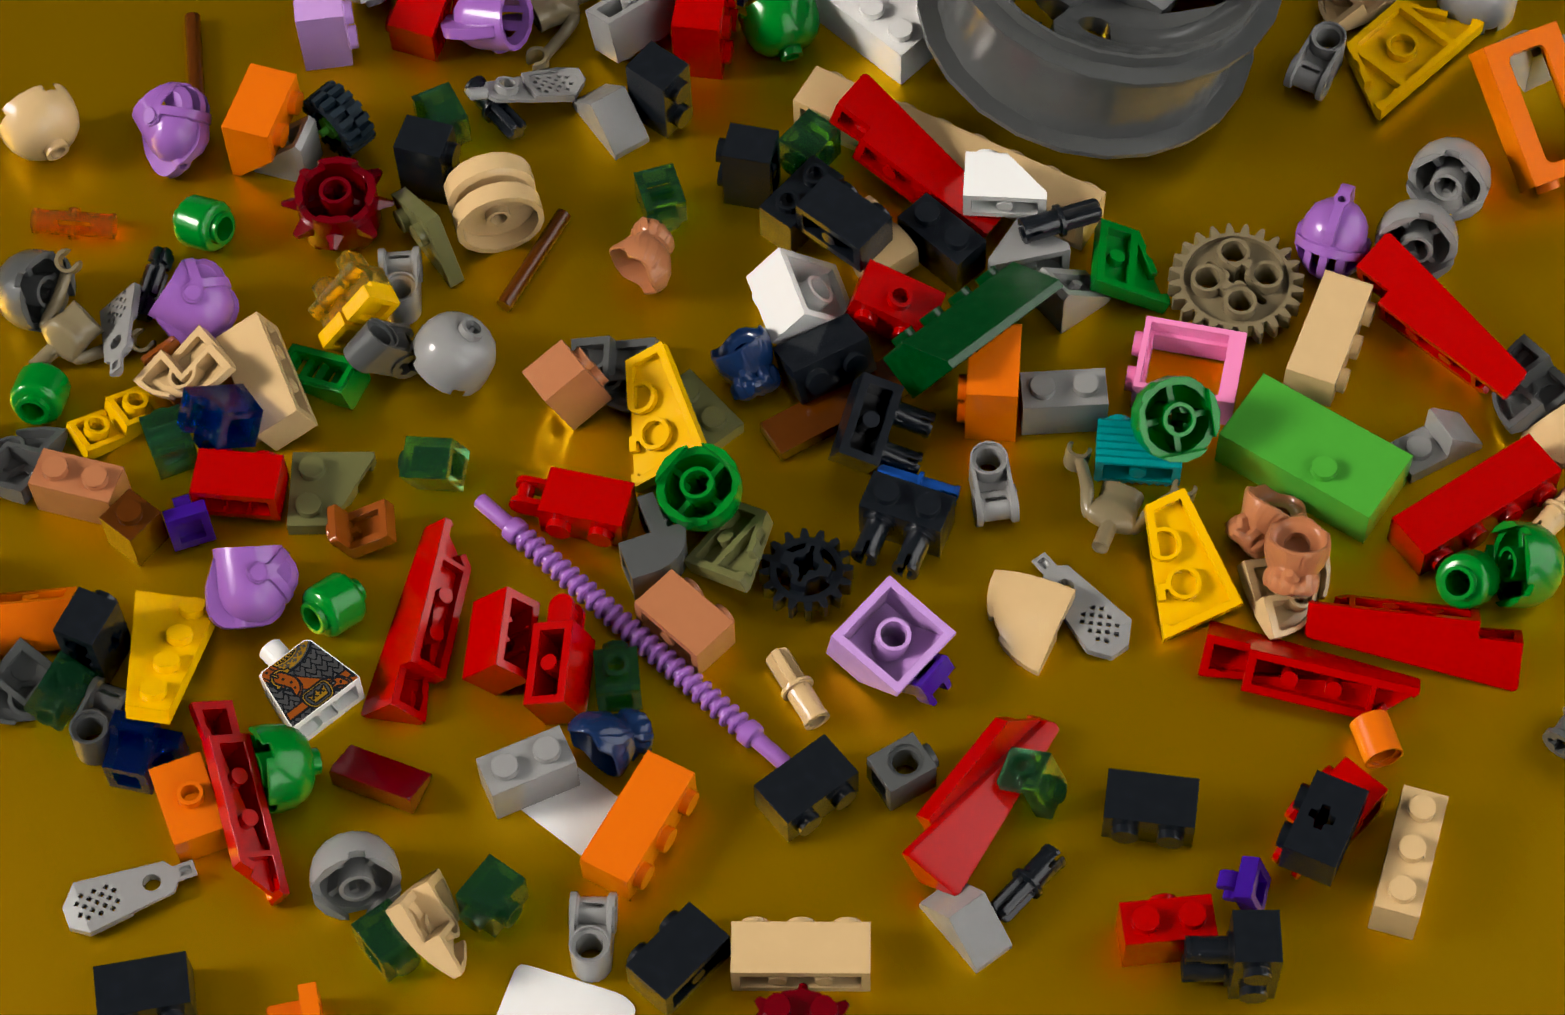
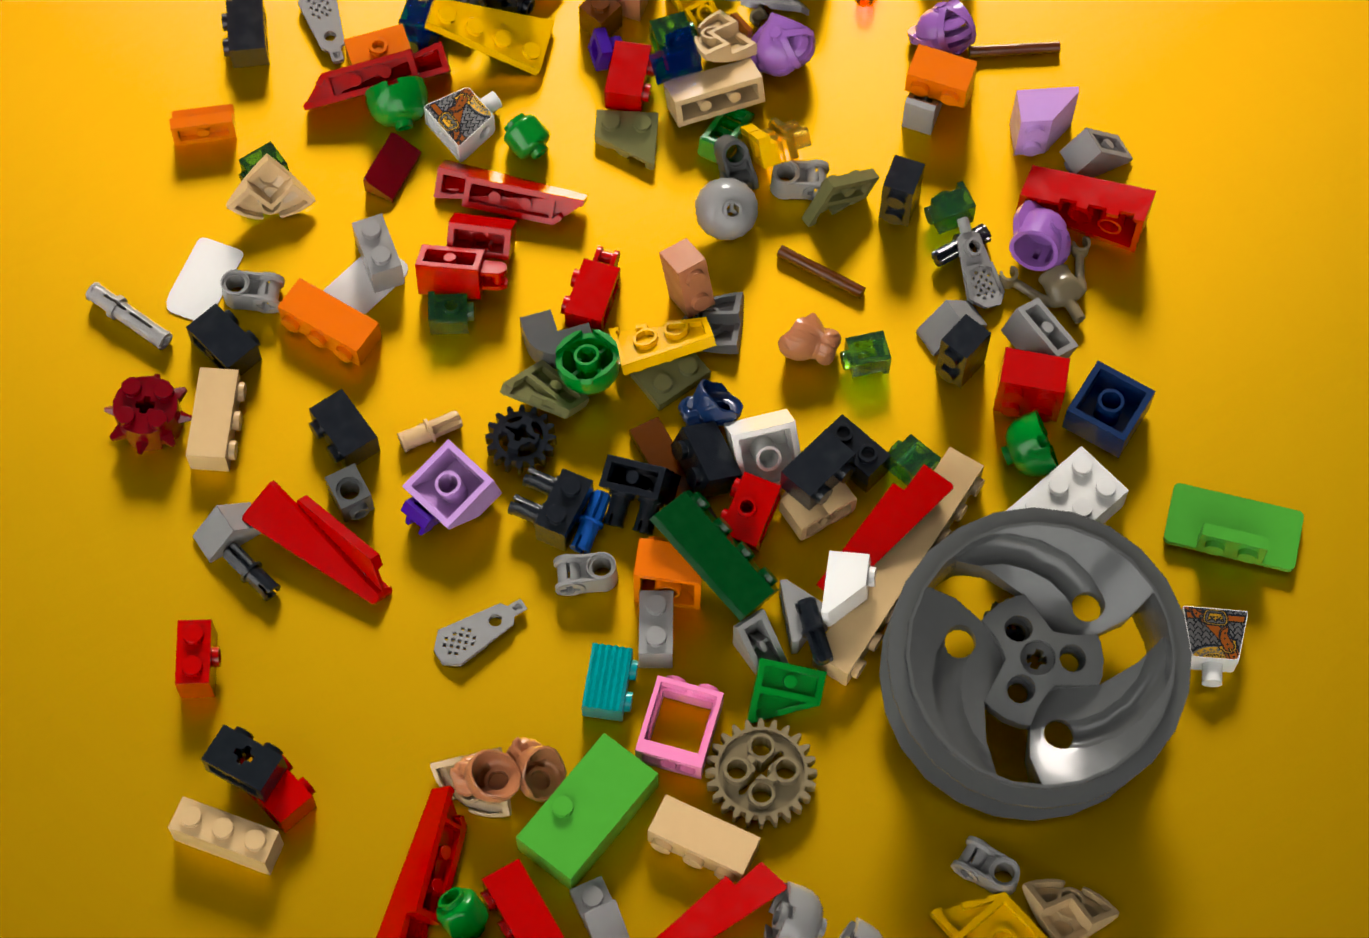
camera: 90 degrees right, 5 degrees up
black axle [136,246,174,322] -> none
green head [172,195,236,252] -> none
medium lavender helmet [205,545,299,630] -> none
dark red brick [281,156,395,252] -> none
black wheel [302,80,376,158] -> none
light grey cylinder [309,831,402,920] -> none
dark orange bracket [326,498,397,559] -> none
clear green brick [398,436,470,492] -> none
tan wheel [443,152,545,253] -> none
clear green brick [455,854,529,938] -> none
medium lavender hose [474,493,791,768] -> none
dark blue hair [567,708,654,777] -> none
nougat brick [634,569,736,674] -> none
black brick [716,122,781,209] -> none
black brick [897,192,987,293] -> none
tan brick [987,569,1076,676] -> none
clear green bracket [997,747,1067,819] -> none
dark tan piece [1063,441,1198,554] -> none
black brick [1101,768,1200,849] -> none
green cylinder [1130,375,1221,462] -> none
yellow wing [1144,487,1243,643] -> none
black brick [1180,910,1283,1004] -> none
red wedge [1198,621,1420,718] -> none
dark purple tile [1216,856,1271,910] -> none
medium lavender helmet [1294,183,1372,279] -> none
orange beam [1349,709,1404,769] -> none

